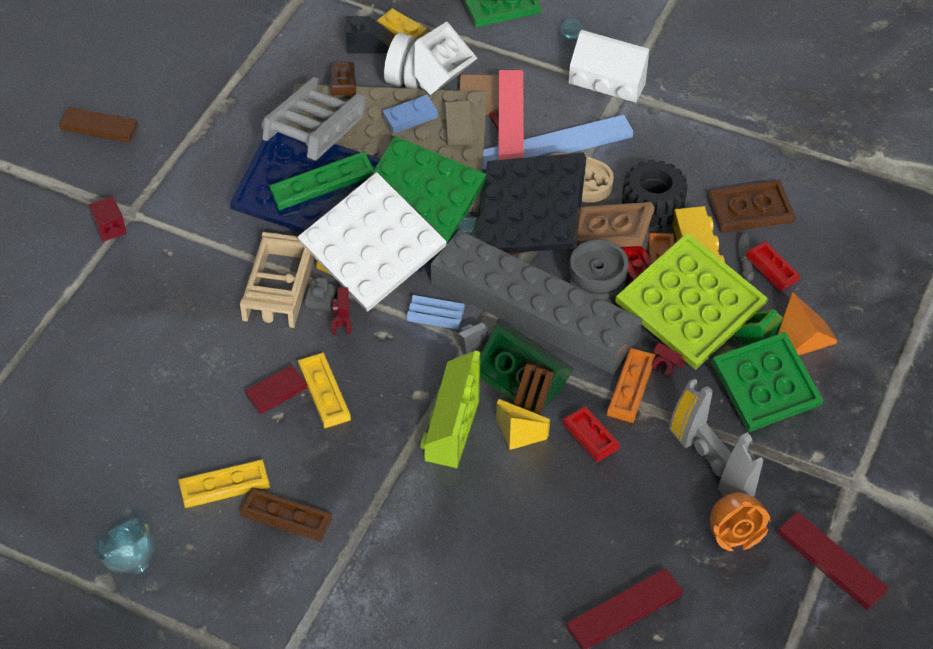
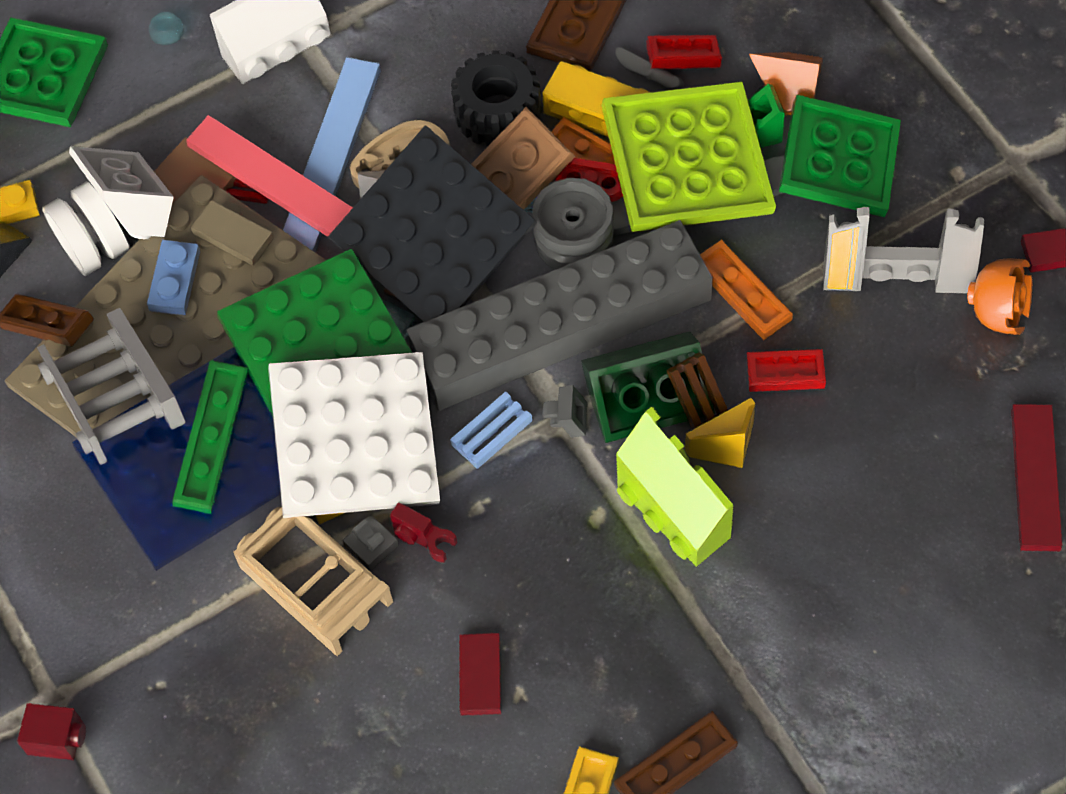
camera: 50 degrees left, 10 degrees up
yellow tile [298,353,351,428] -> none
dark red tile [652,342,686,377] -> none

